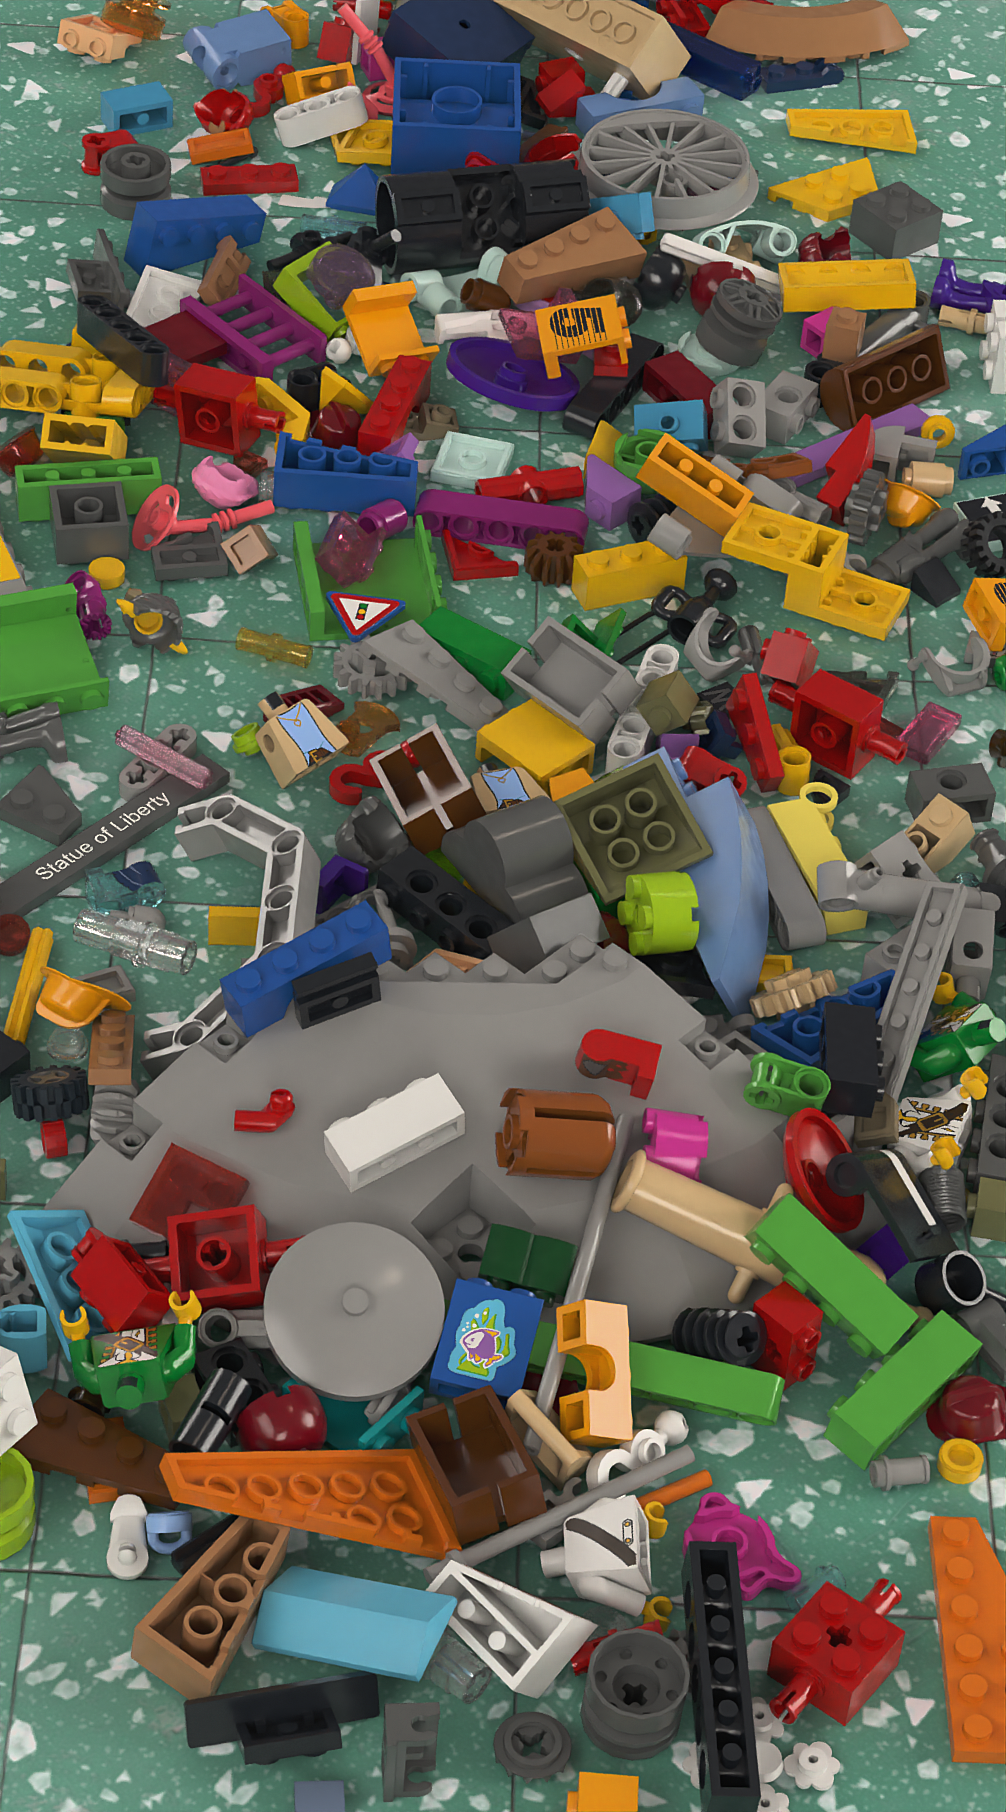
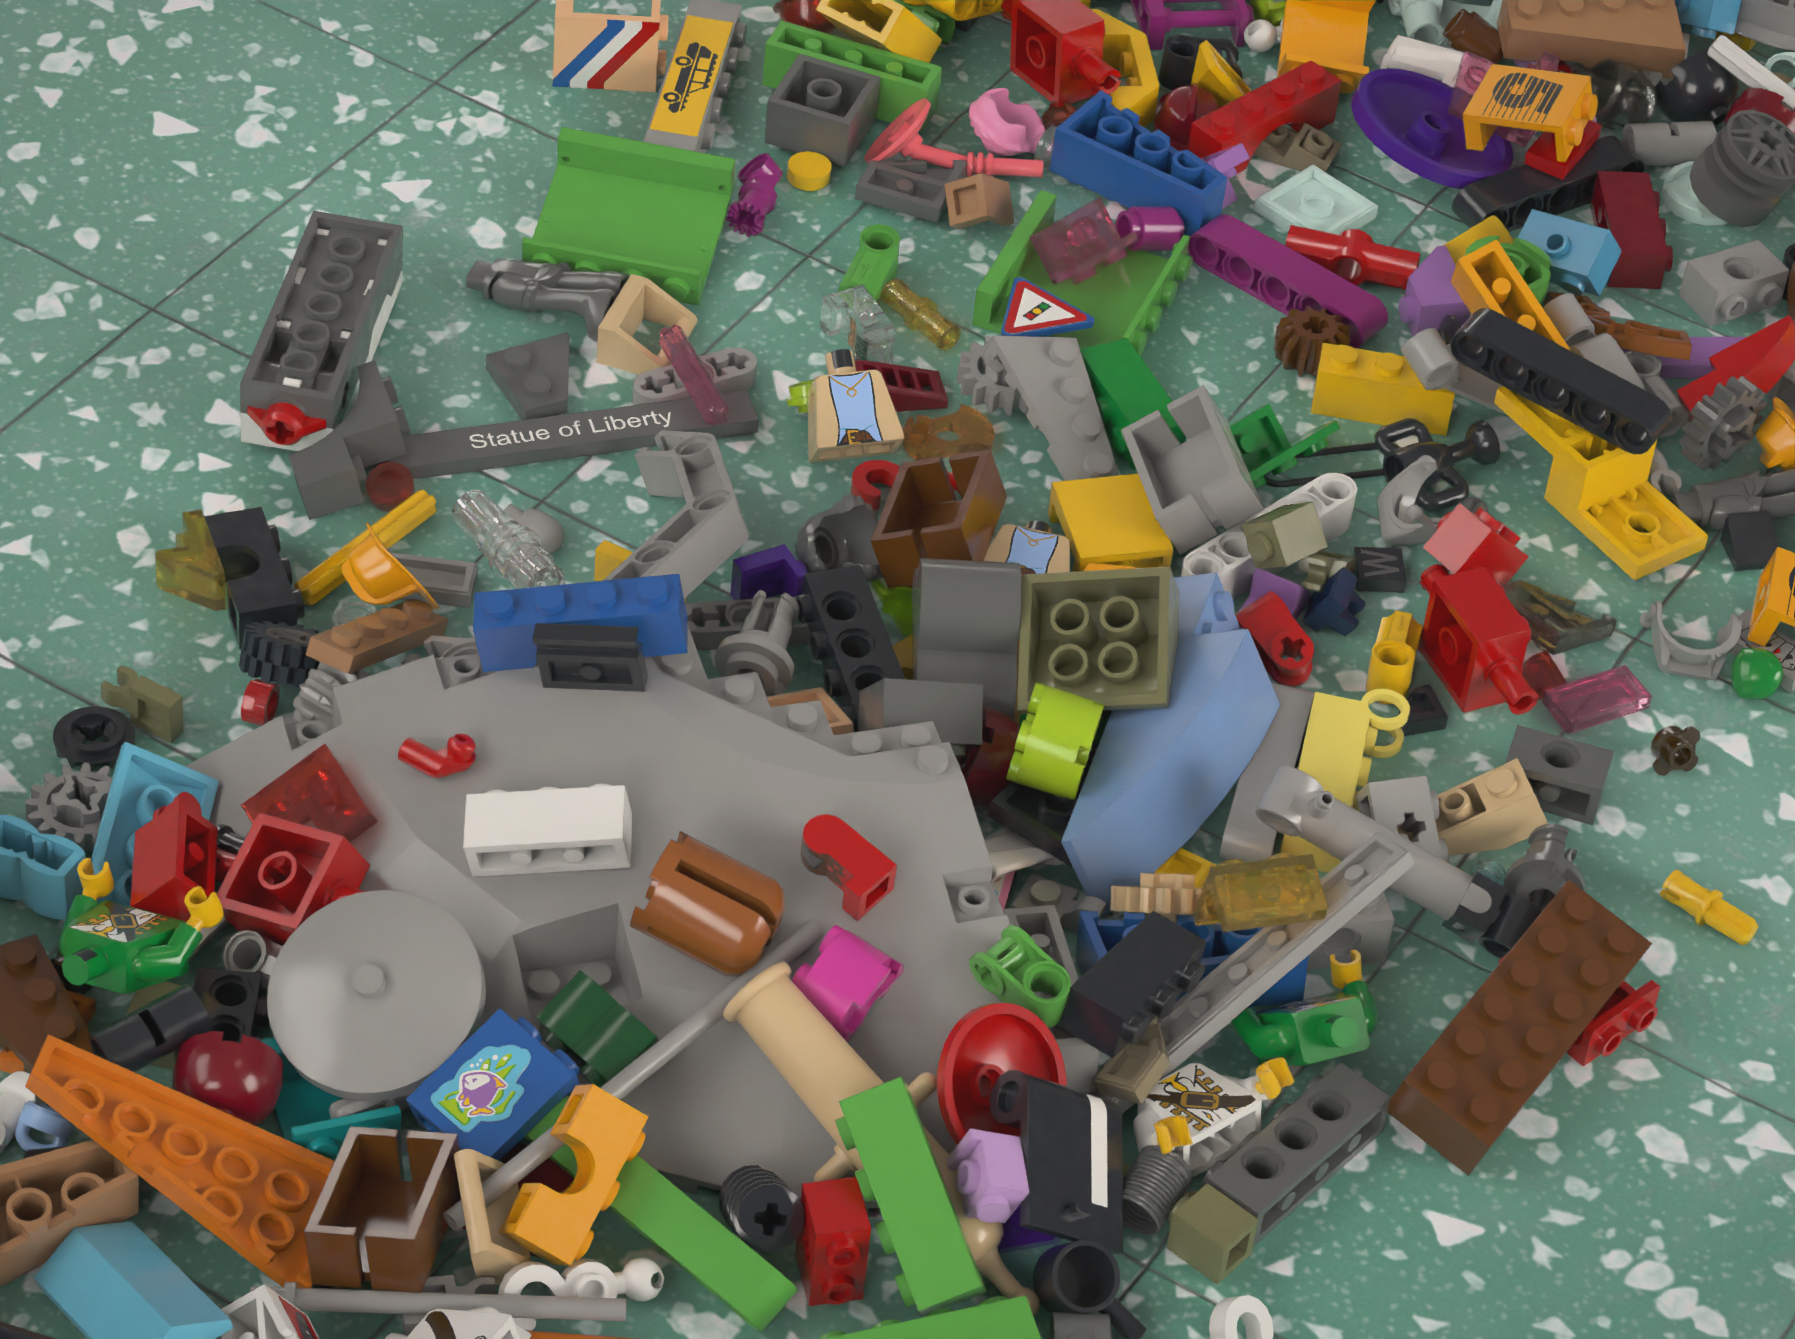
camera: 30 degrees right, 0 degrees up
clear light blue leg [85,861,166,922] -> none
dark grey hair [116,588,188,655] -> none
red tile [441,529,519,581] -> none
light grey brick [710,377,766,458] -> none
red wing [725,672,785,793] -> none
light grey torso [944,907,995,1002] -> none
none -> tan tile [596,274,698,375]
none -> clear leg [820,285,896,364]
none -> bright green piece [838,224,900,313]
none -> lavender brick [946,1129,1029,1223]
none -> clear yellow bracket [1192,853,1328,932]
none -> black beam [1450,308,1672,454]
none -> light grey pin [1622,121,1717,166]

